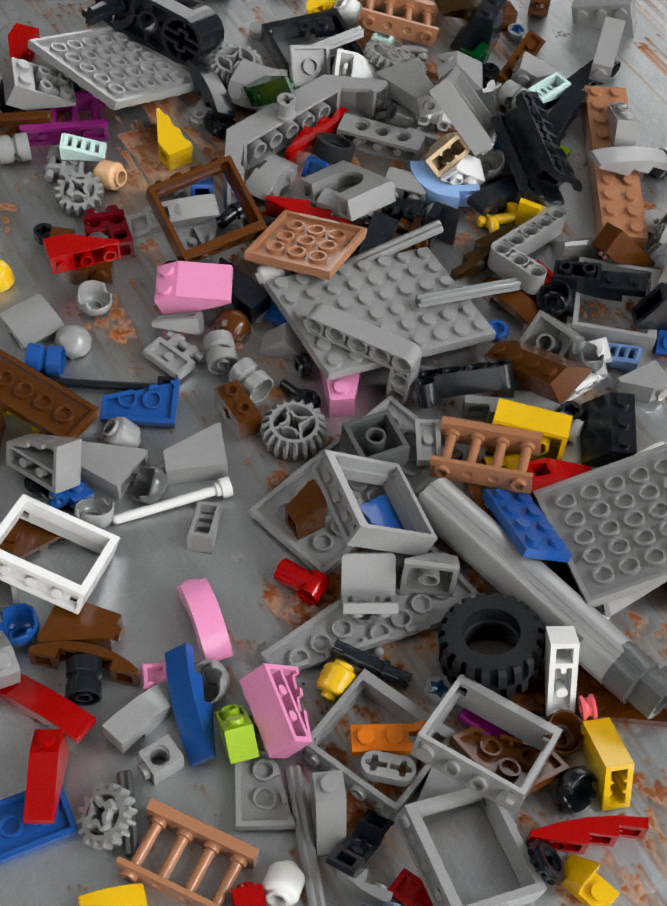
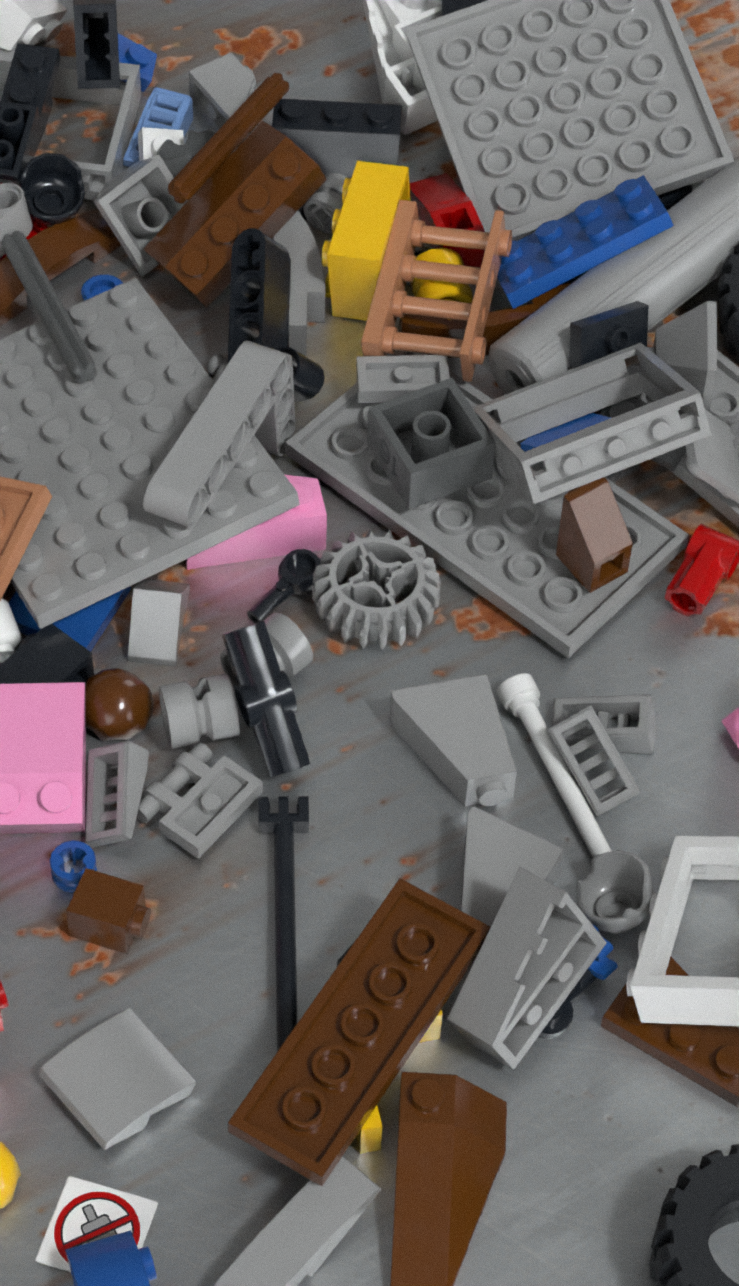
camera: 90 degrees left, 0 degrees up
blue wheel [25,343,66,377] -> none
light grey hair [54,324,92,360] -> none
light grey hair [76,280,112,317] -> none
blue wing [100,379,180,428] -> none
light grey head [102,416,141,448] -> none
dark grey hair [131,465,167,504] -> none
reddish brown brick [215,379,261,441] -> none
black bush [293,353,312,376] -> none
none -> blue bush [50,840,97,893]
none -> reddish brown brick [66,868,151,954]
none -> reddish brown axle [167,73,289,204]
none -> black piece [222,621,310,777]
none -> light grey slope [548,705,640,817]
none -> black plate [569,301,649,368]

